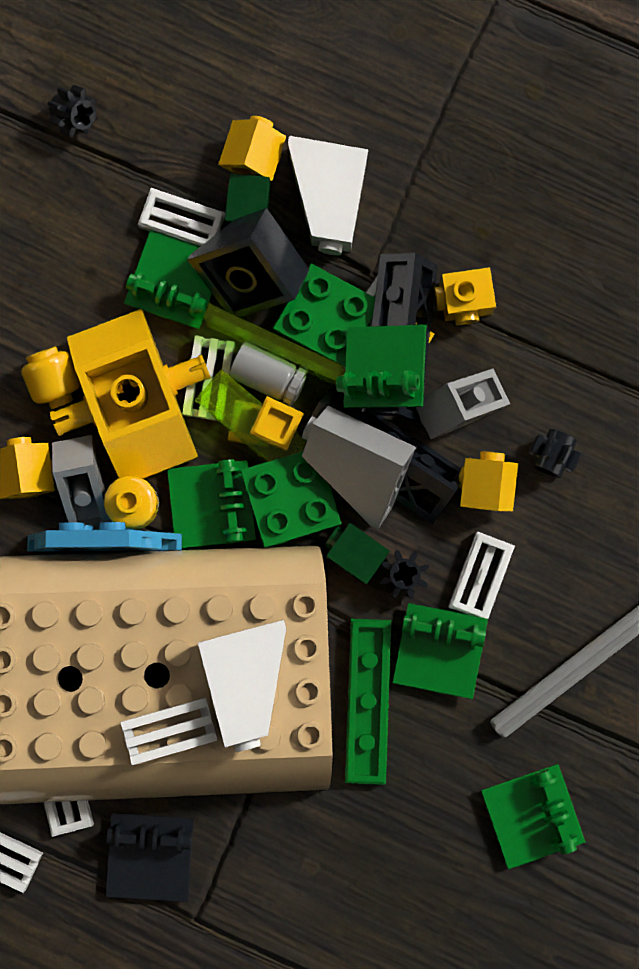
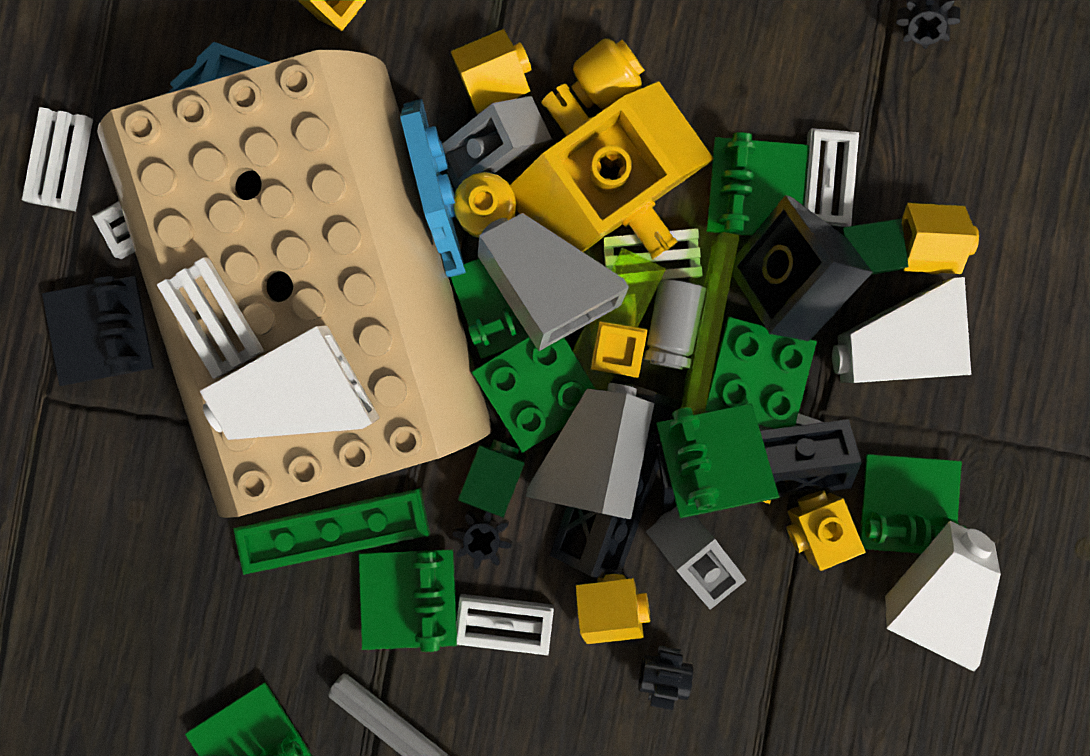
camera: 75 degrees right, 5 degrees up
none -> light grey slope [478,213,629,351]
none -> green hinge [860,454,967,553]
none -> white slope [885,521,1001,671]

